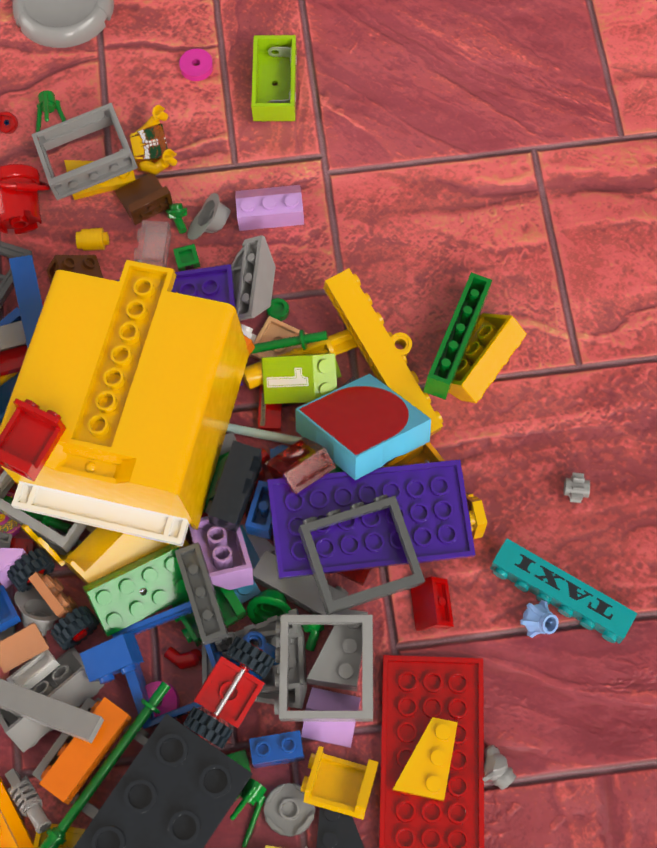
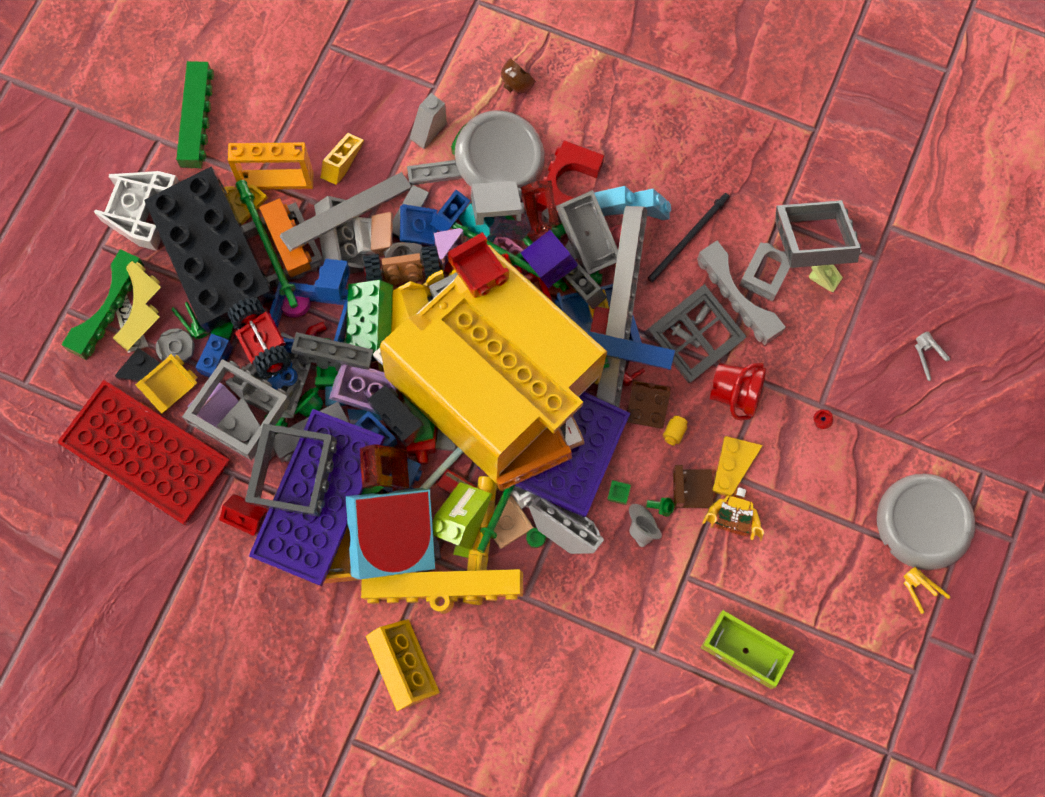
camera: 115 degrees right, 5 degrees up
light grey hinge [5,768,52,834] -> none
light grey window [31,103,138,200] -> none
green plant [36,91,66,132] -> none
clear brick [134,220,171,267] -> none
dark pink piece [179,49,213,81] -> none
lavender slope [235,185,304,231] -> none
yellow wing [393,717,458,801] -> none
green brick [423,272,492,400] -> none
yellow wing [466,494,487,539] -> none
light grey animal [482,745,516,790] -> none
teal brick [490,538,638,644] -> none
light blue rock [520,600,559,638] -> none
light grey gear [564,472,590,503] -> none

